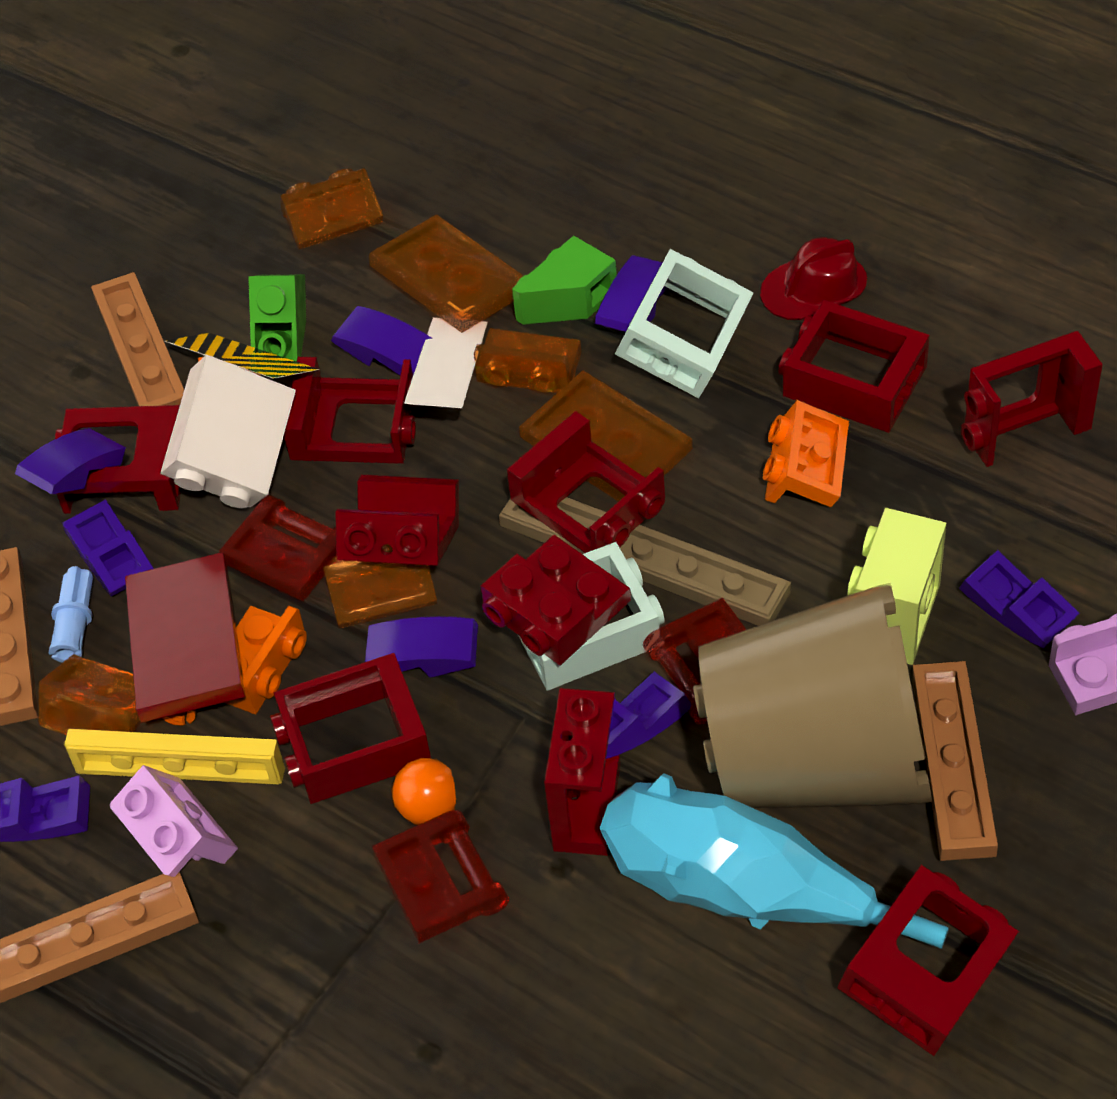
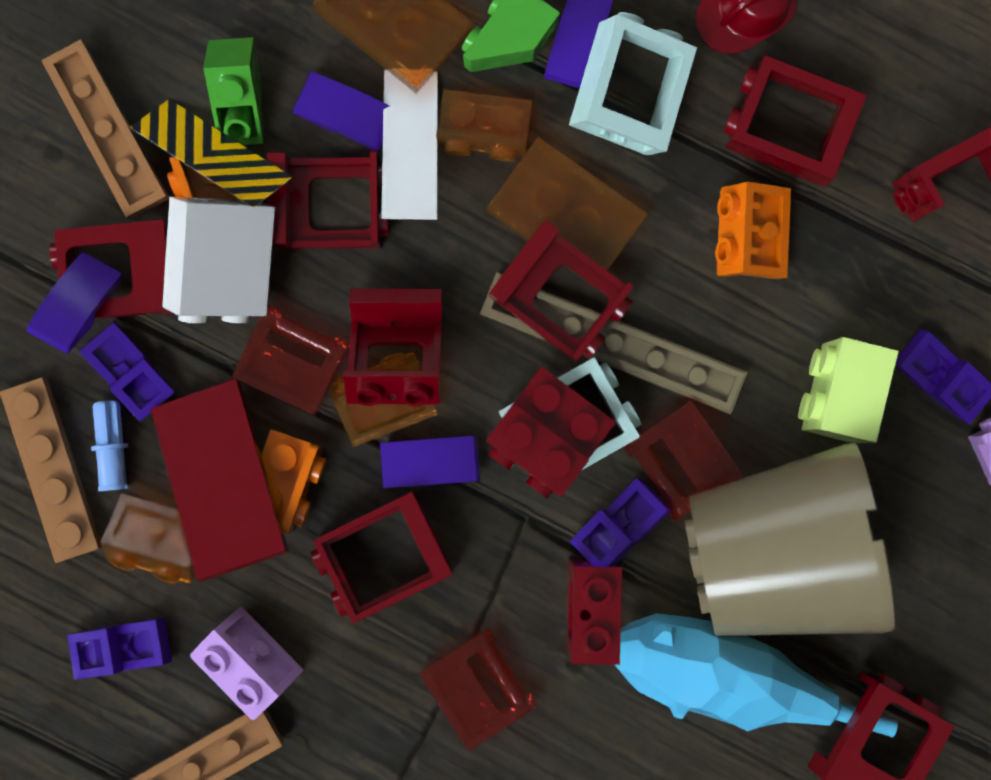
camera: 10 degrees left, 35 degrees up
light yellow tile [64,729,285,785] -> none
orange piece [392,758,456,826] -> none
medium nougat plate [912,661,998,861] -> none

